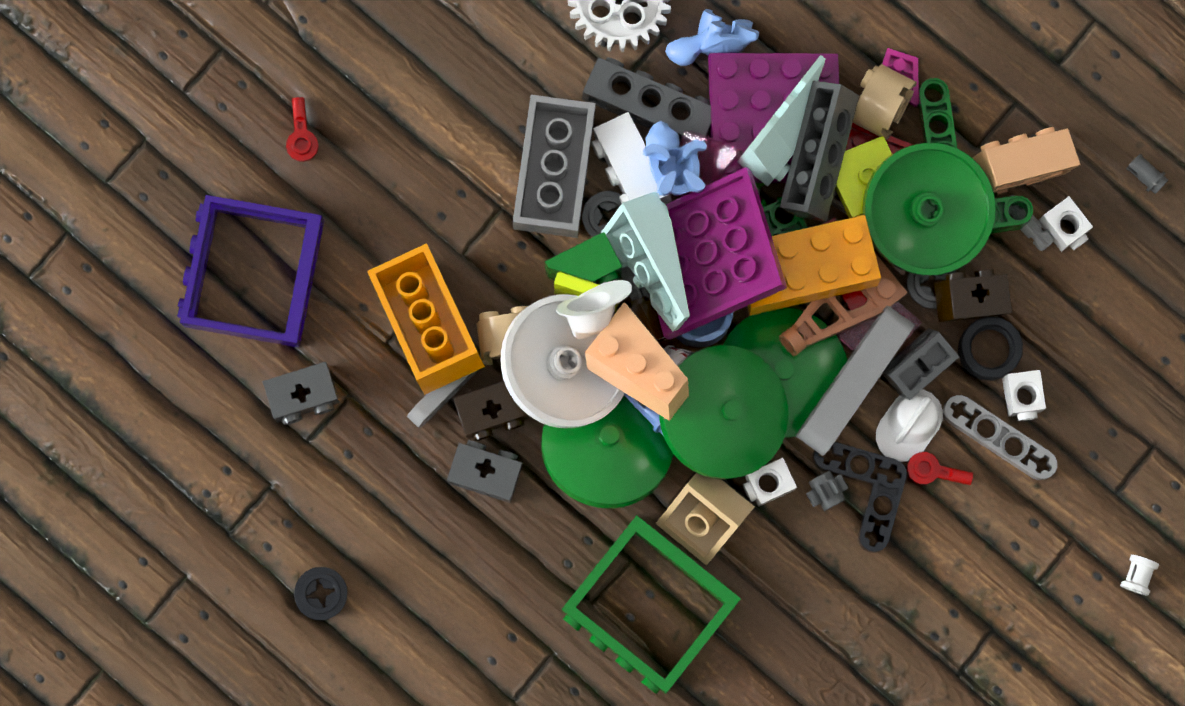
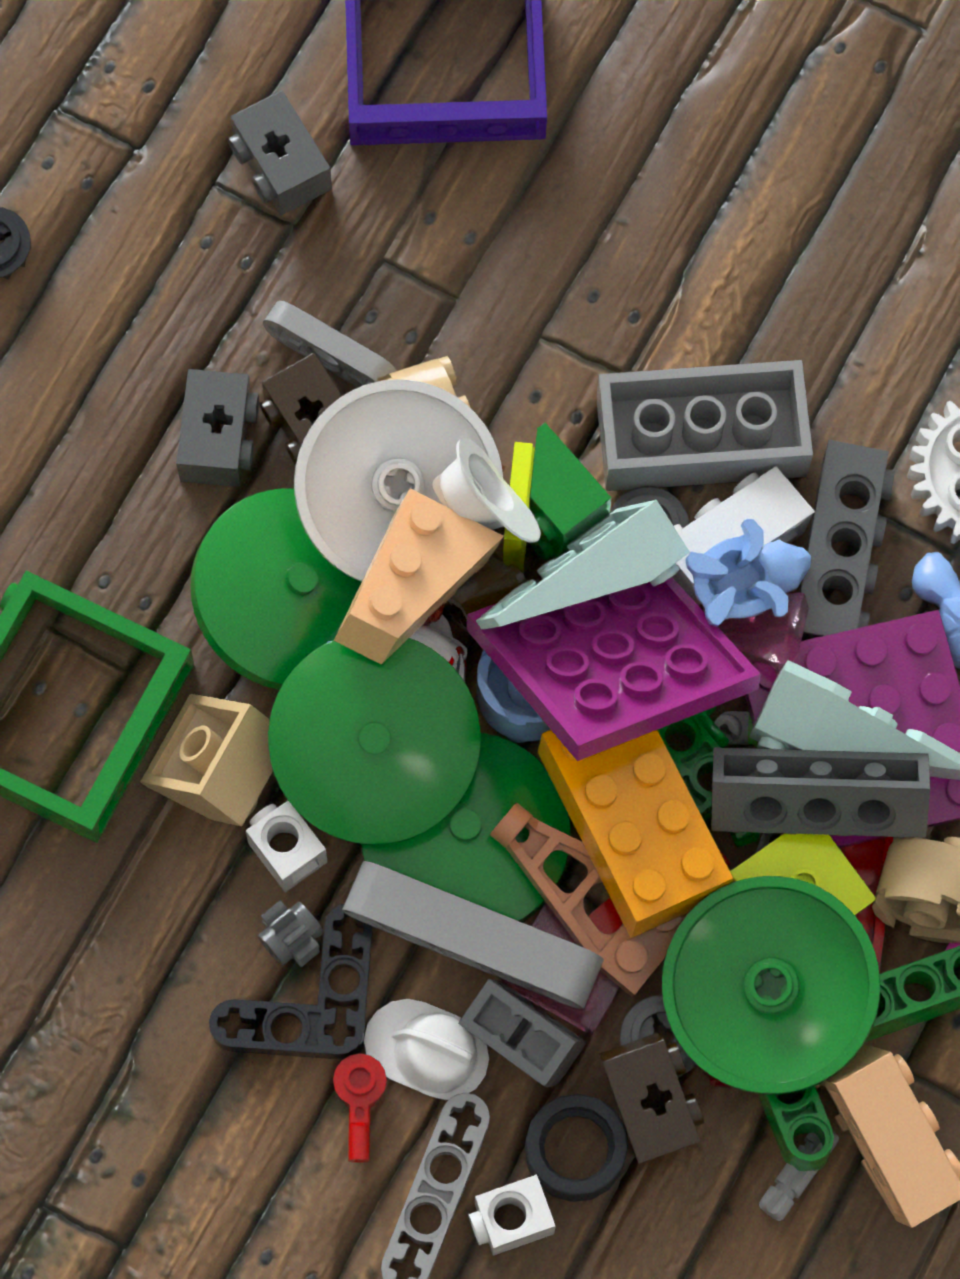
camera: 80 degrees right, 10 degrees down
red plate [286,97,319,162] -> none
light orange brick [367,243,485,395] -> none
white brick [1038,196,1093,252] -> none

